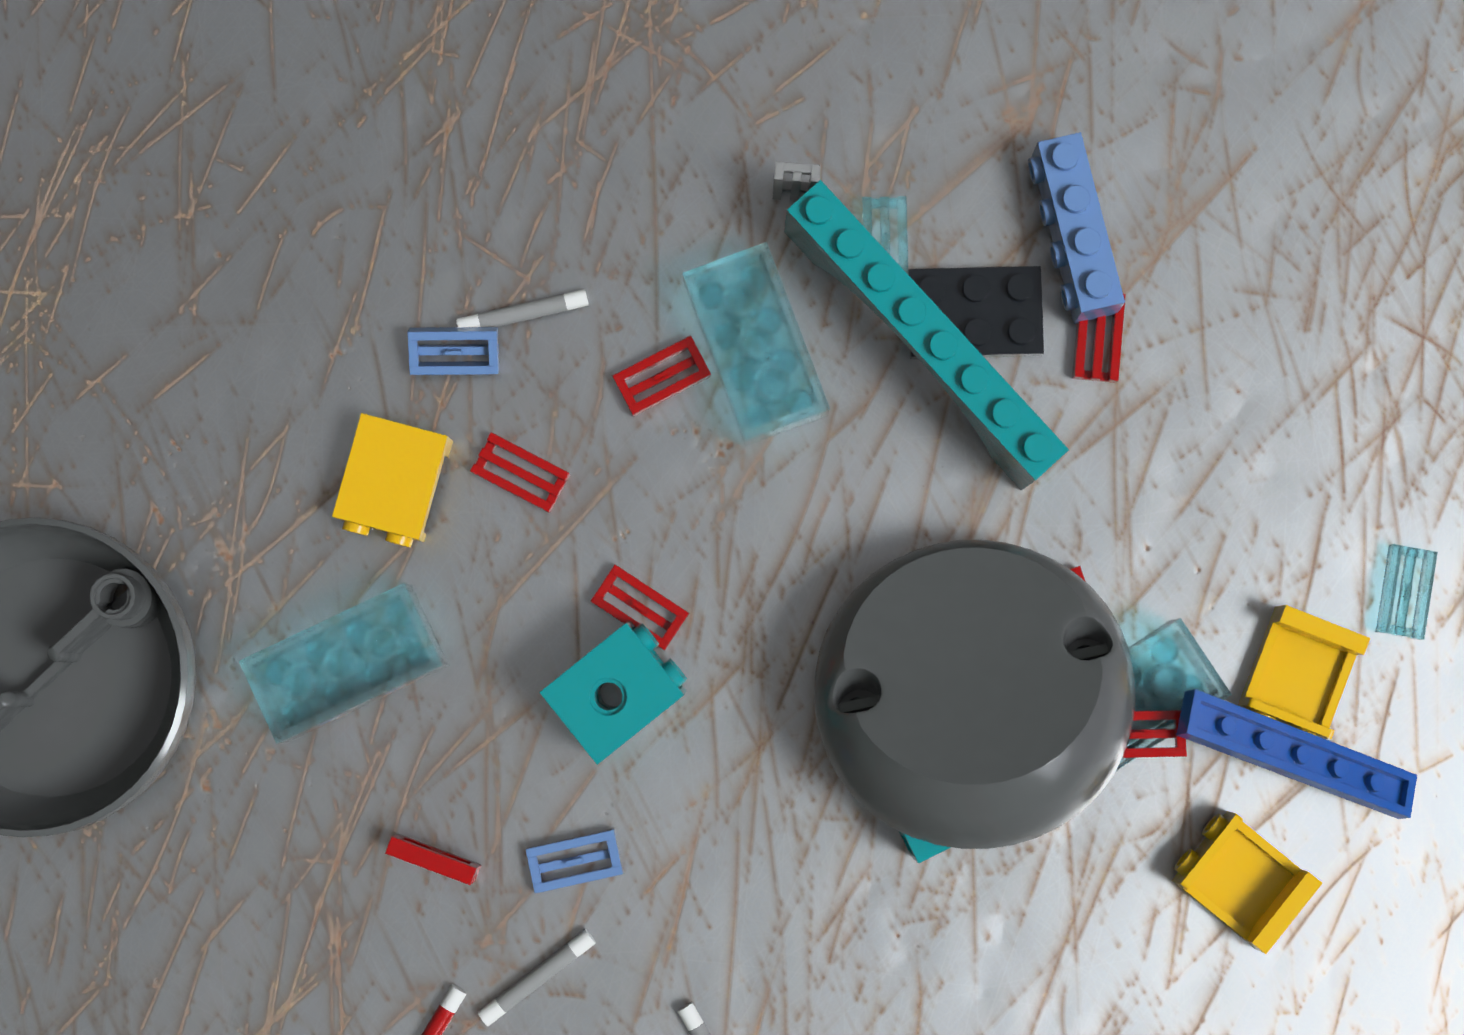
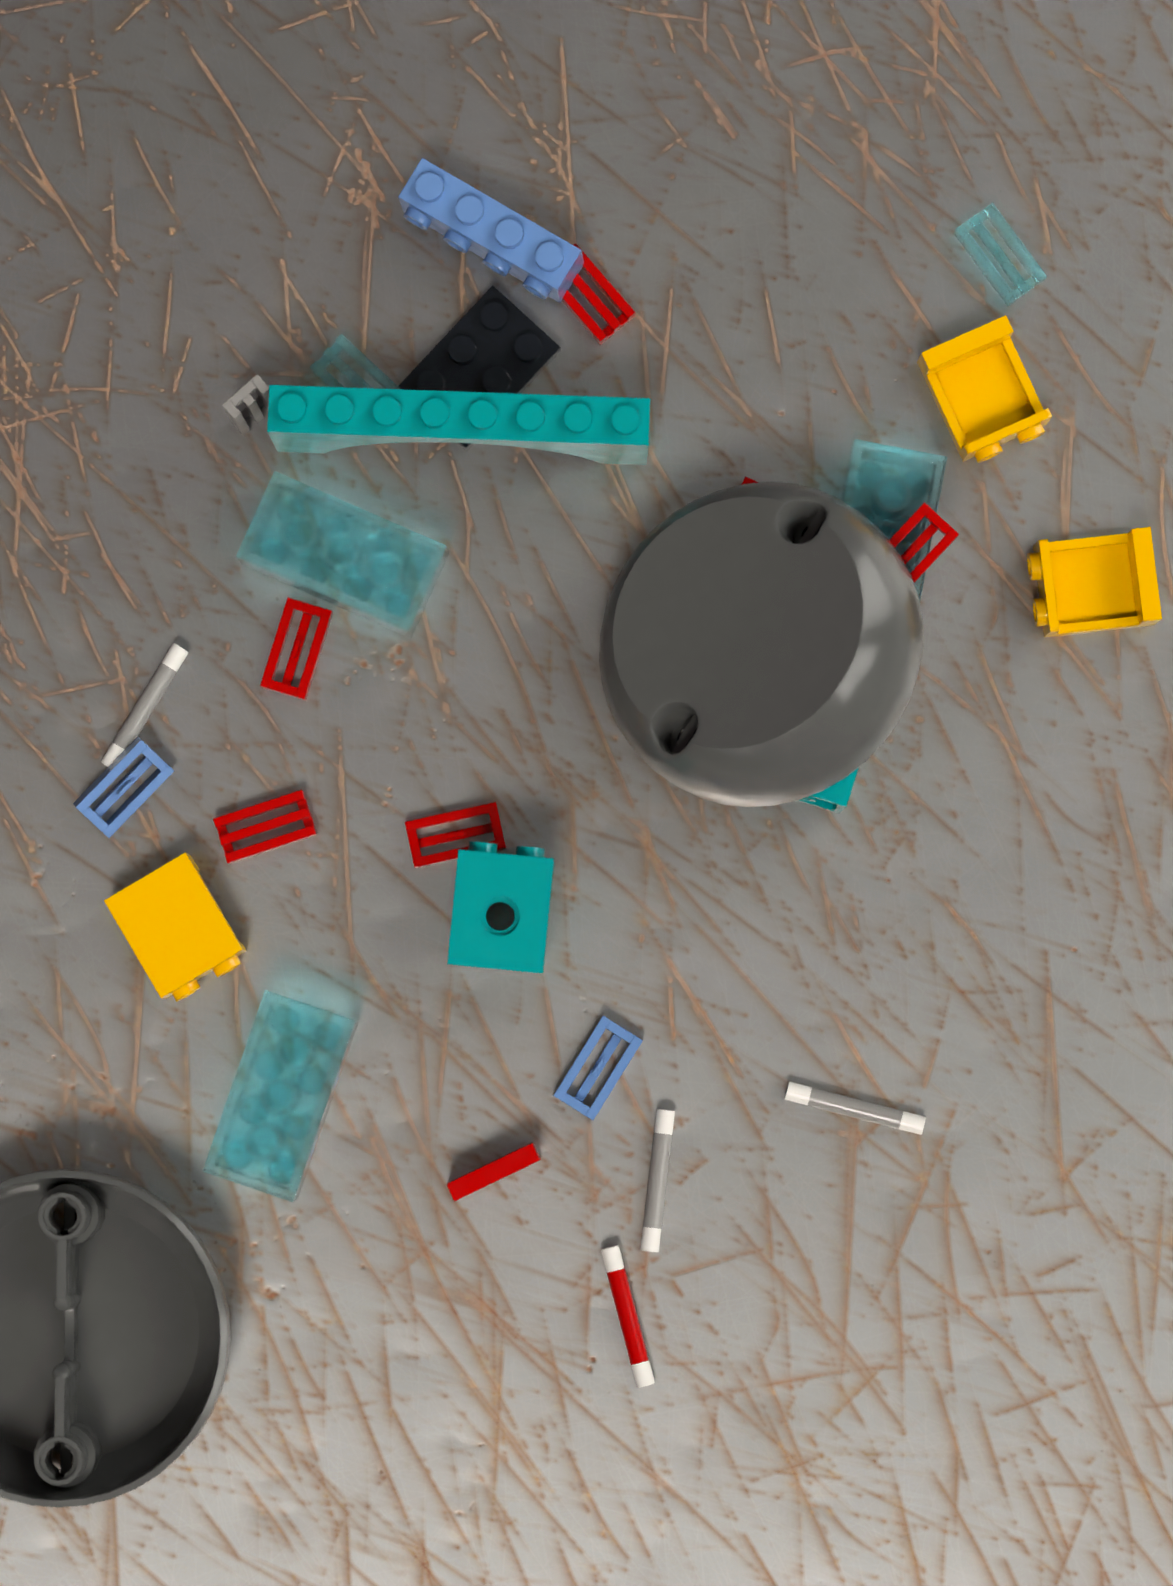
camera: 45 degrees left, 0 degrees up
blue plate [1176,689,1417,819] -> none

